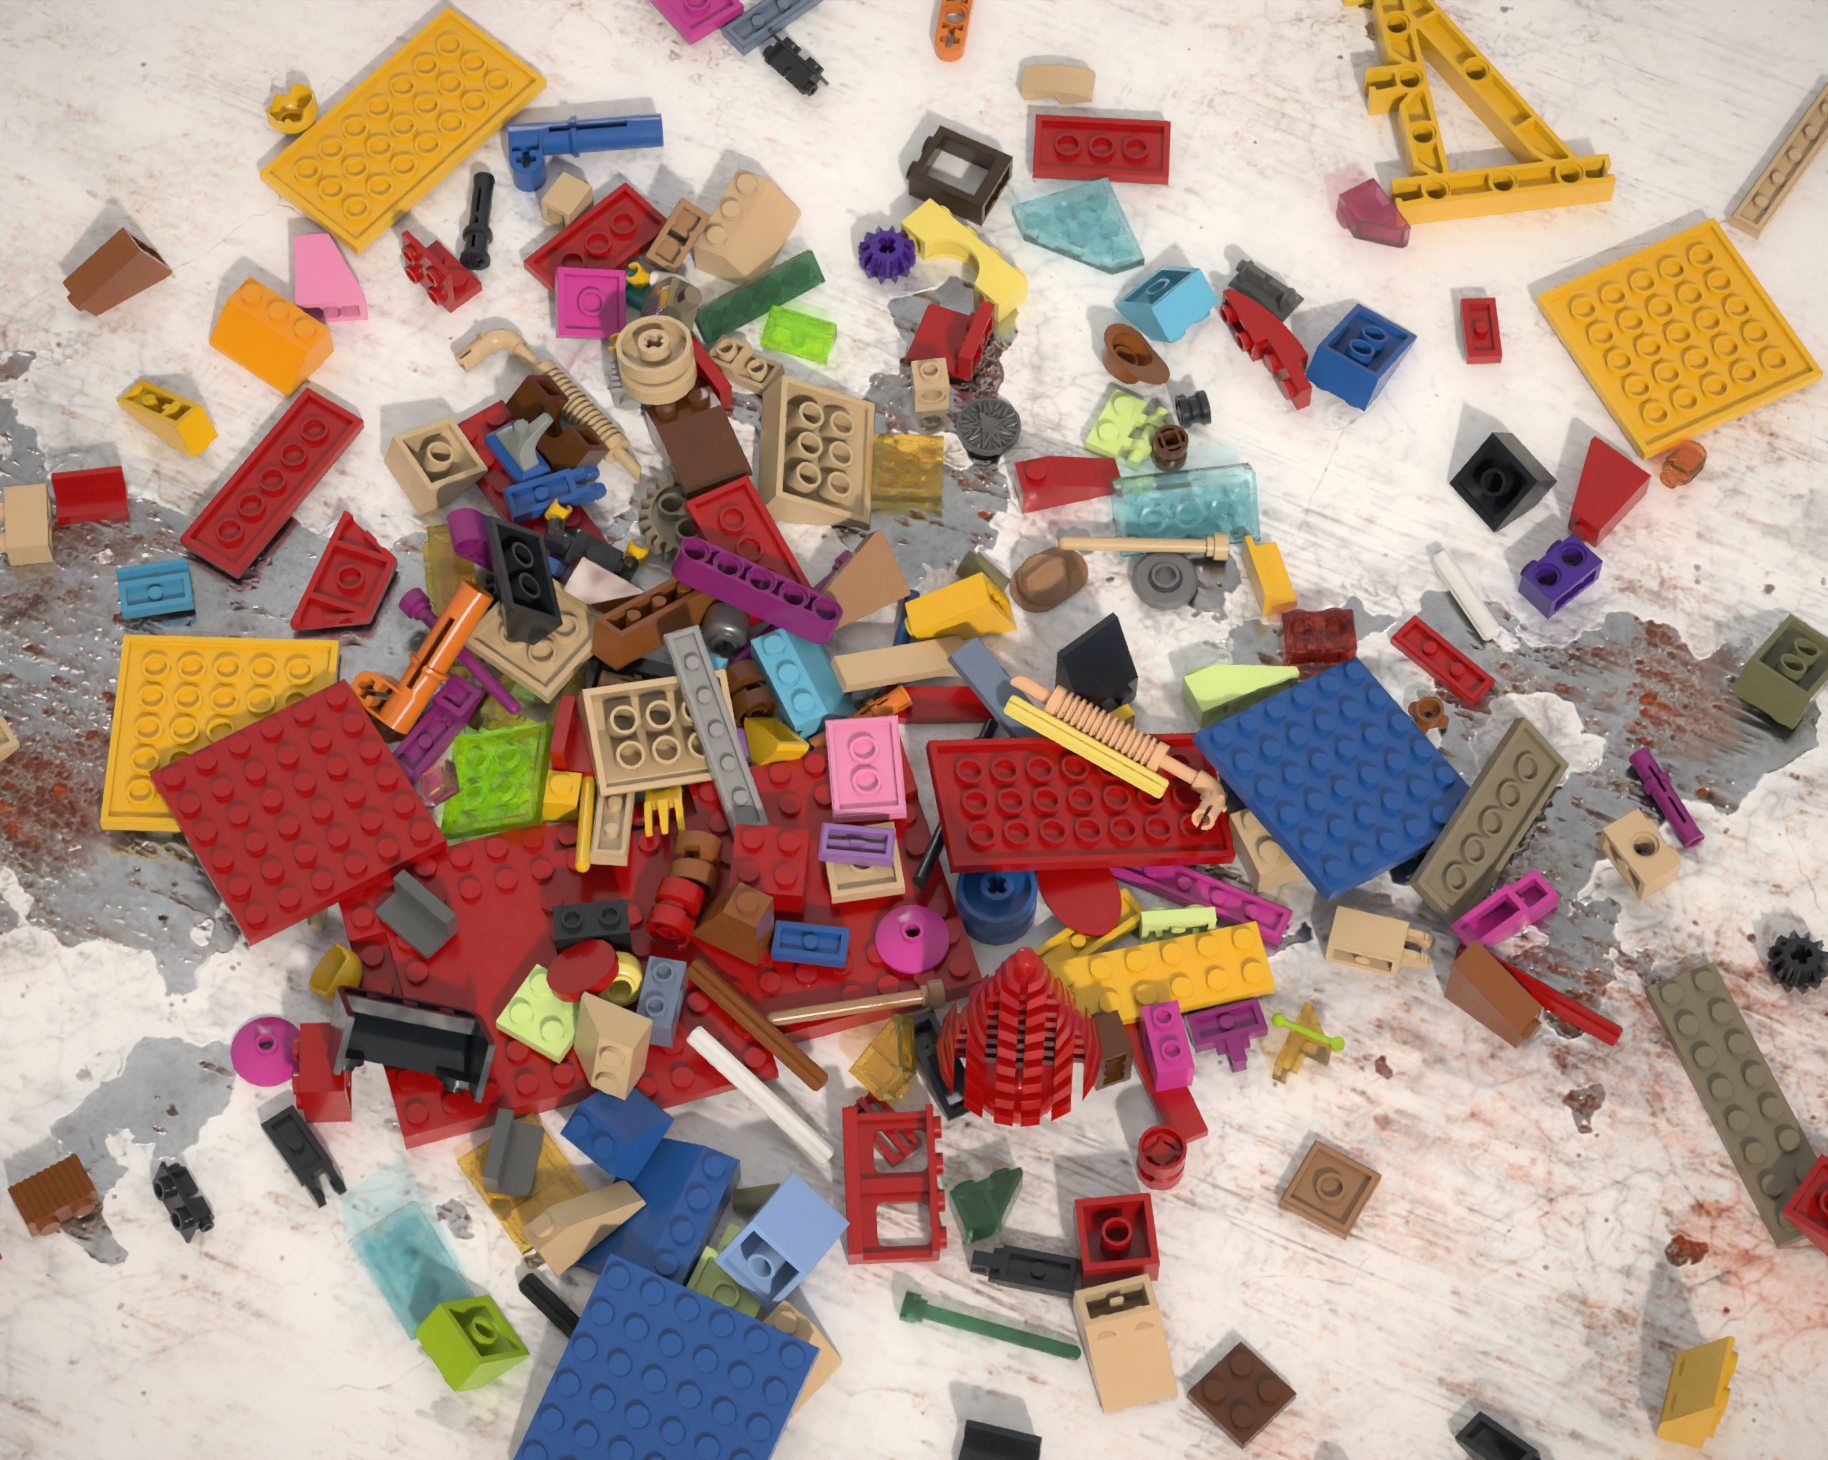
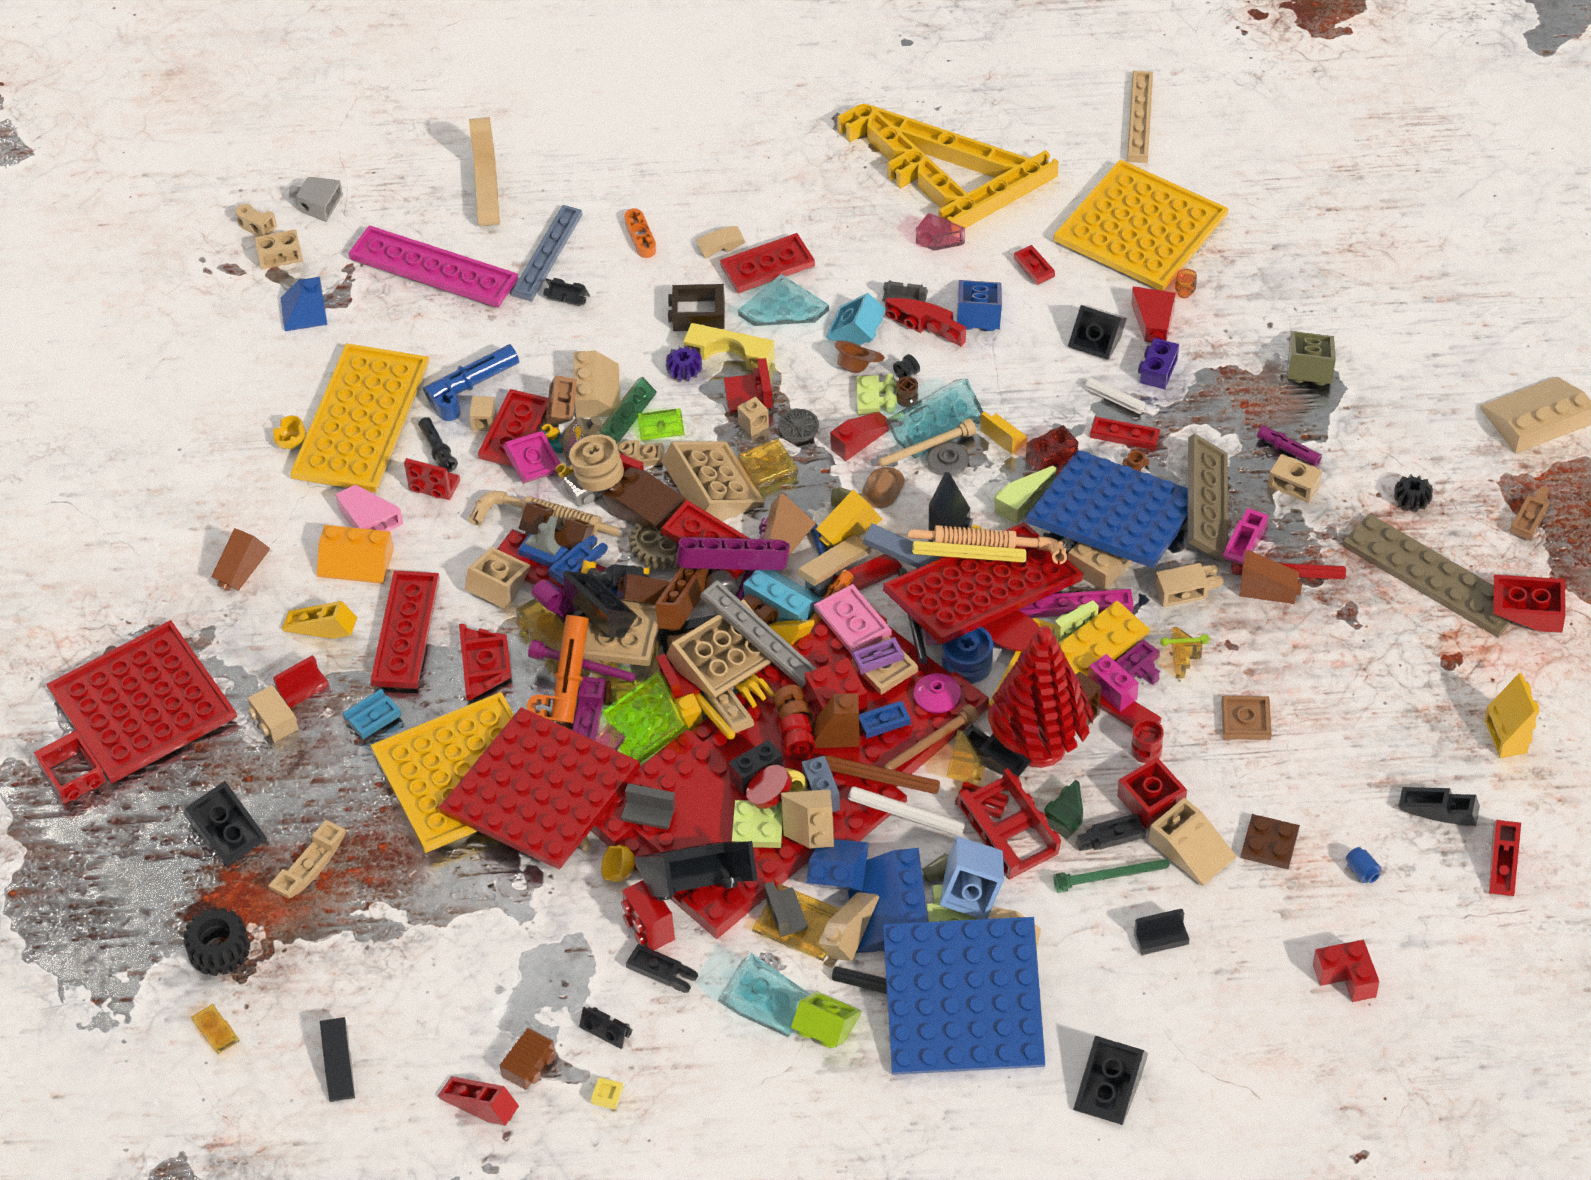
camera: 25 degrees left, 10 degrees down
dark pink dish [231,1017,300,1087] -> none
none -> light yellow plate [591,1077,624,1110]

